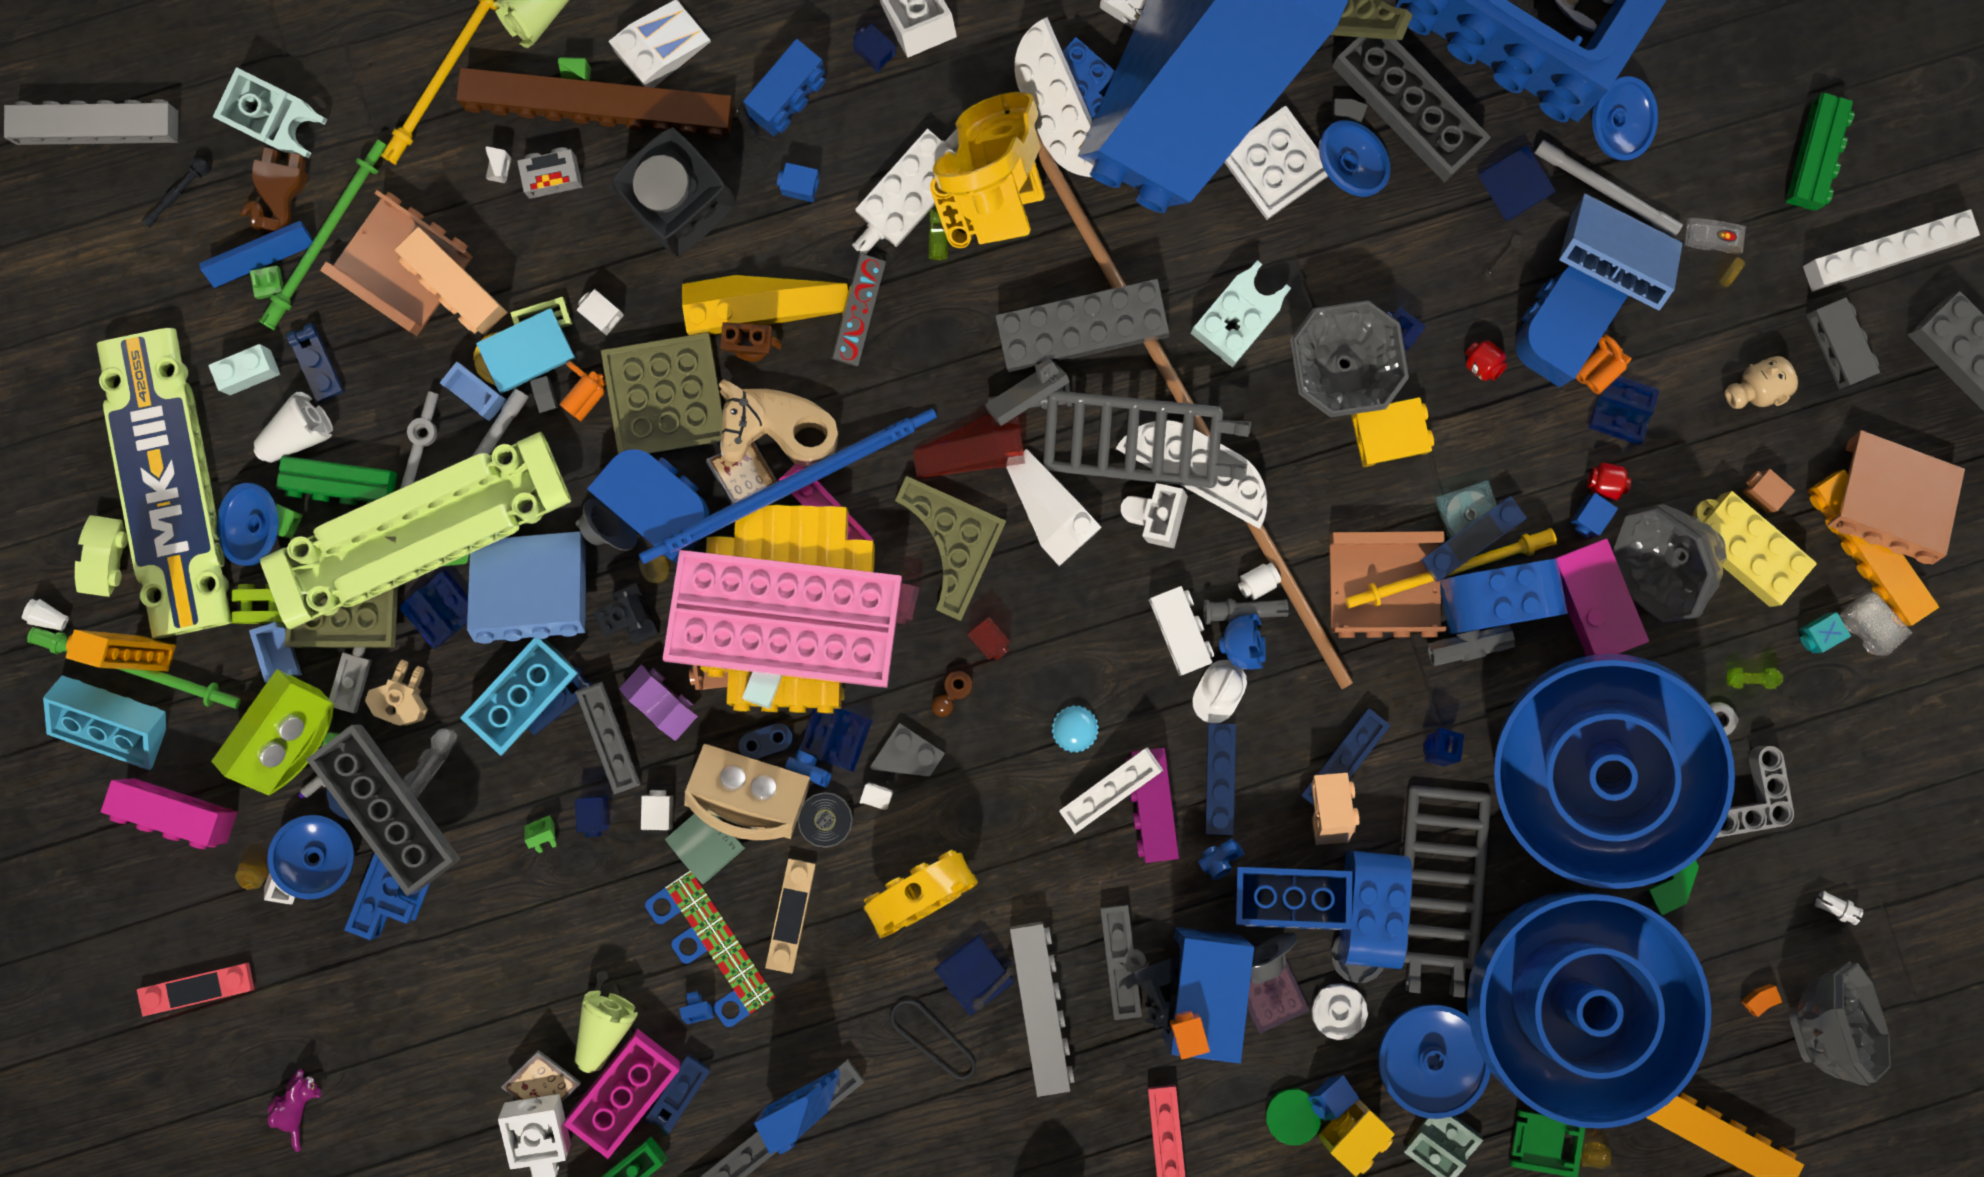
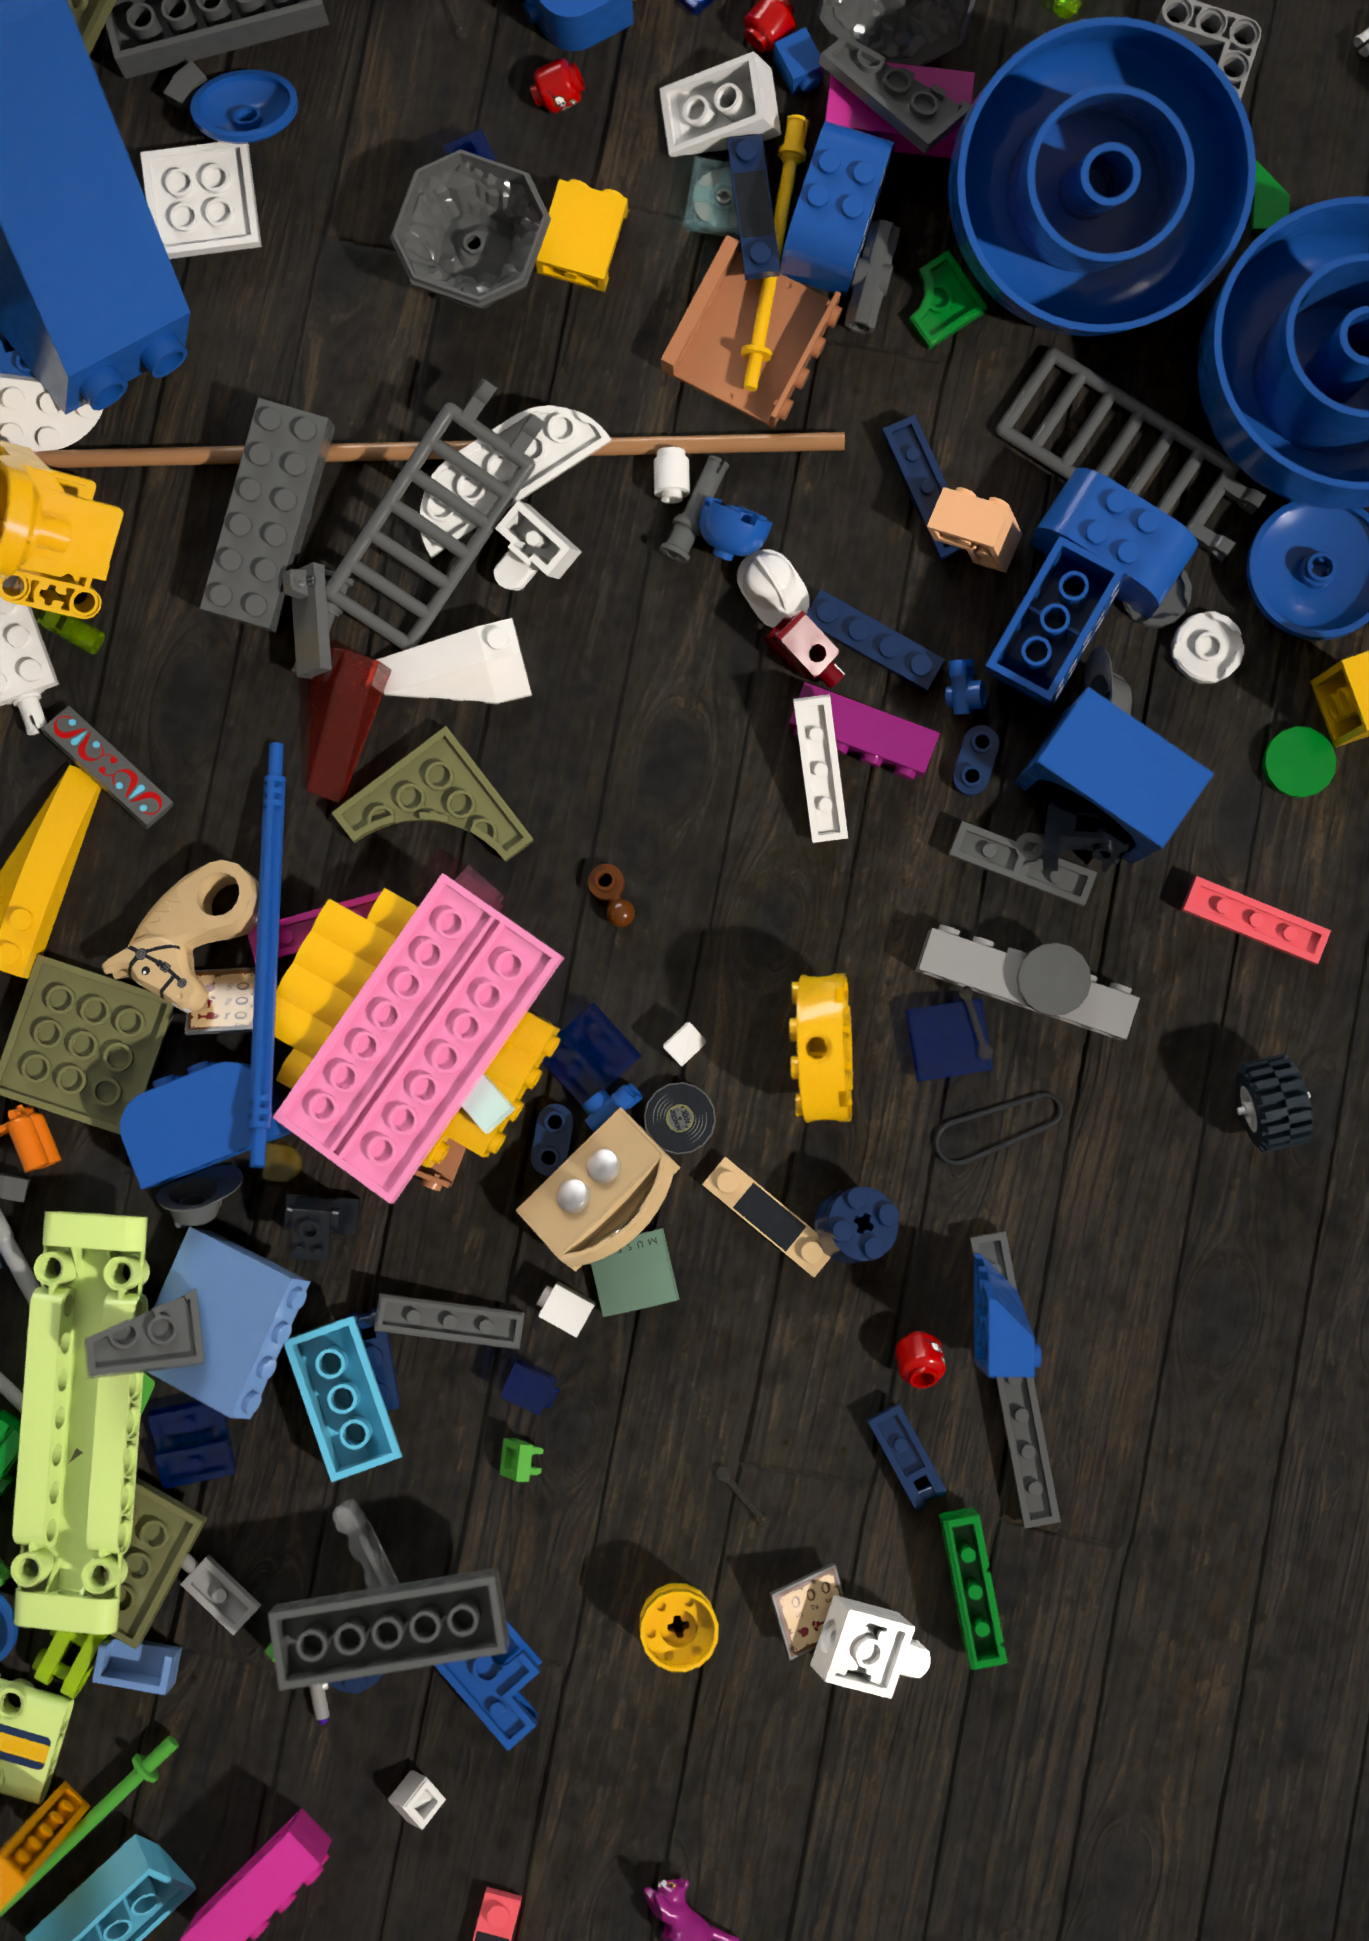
camera: 65 degrees left, 0 degrees up
lime piece [212,669,334,795] -> none
clear yellow plate [235,863,269,890] -> none
blue dish [267,815,355,899] -> none
tan hinge [365,660,428,726] -> none
dark pink brick [564,1028,681,1159] -> none
yellowish green cone [575,991,637,1073] -> none
medium lavender brick [619,664,698,741] -> none
piece [645,871,775,1027] -> none
blue tile [680,991,714,1024] -> none
reddish brown hips [720,322,782,362] -> none
dark grey wing [870,723,945,777] -> none
clear red brick [968,617,1010,661] -> none
medium azure hat [1051,705,1099,753] -> none
white brick [1149,586,1214,676] -> none
orange brick [1170,1011,1210,1060] -> none
light aqua brick [1191,260,1291,368] -> none
piece [1247,961,1310,1034] -> none
blue brick [1308,1075,1359,1121] -> none
clear blue brick [1423,728,1464,767] -> none
none -> dark grey wing [84,1289,204,1379]
none -> yellow wheel [639,1583,718,1672]
none -> white slope [659,51,781,157]
none -> torso [763,610,845,688]
none -> dark blue brick [814,1187,900,1263]
none -> dark grey wing [819,34,971,154]
none -> red head [895,1331,946,1388]
none -> green tile [908,250,988,350]
none -> dark blue plate [952,725,999,797]
none -> dark grey tile [1016,943,1091,1016]

